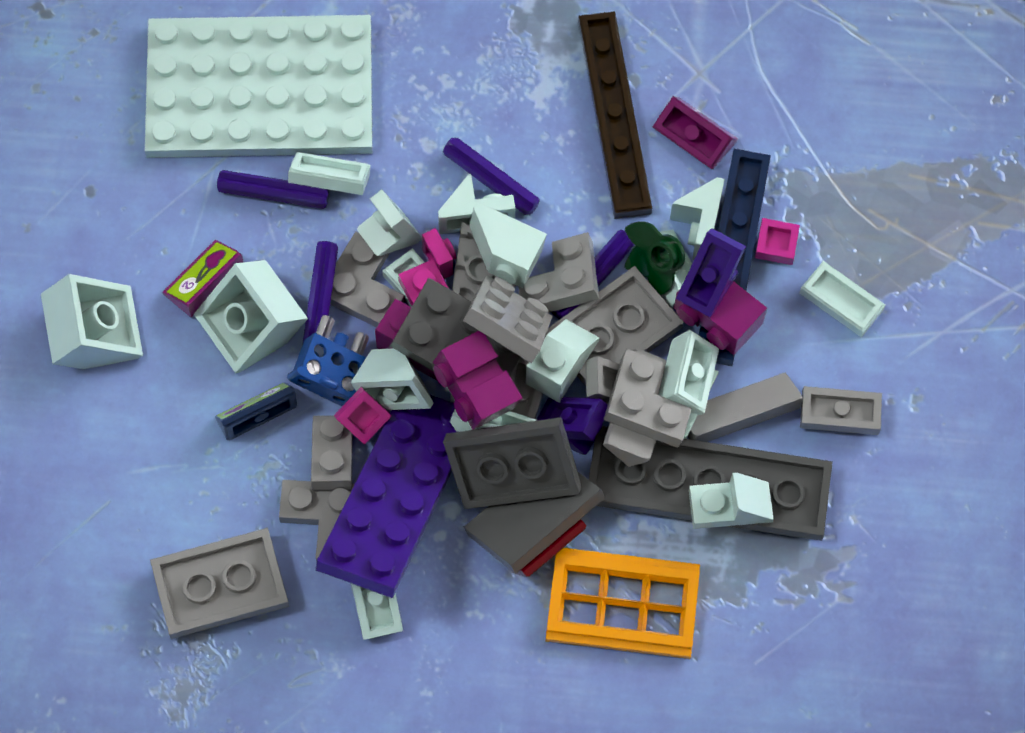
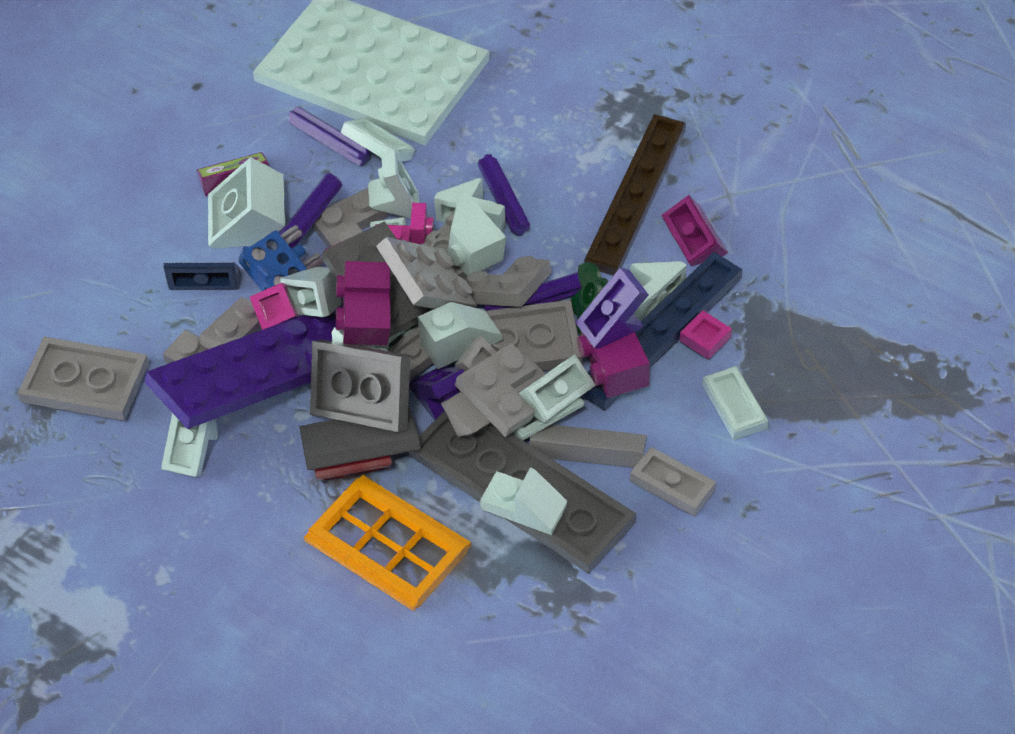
camera: 35 degrees right, 15 degrees down
light aqua slope [41,274,143,369] -> none

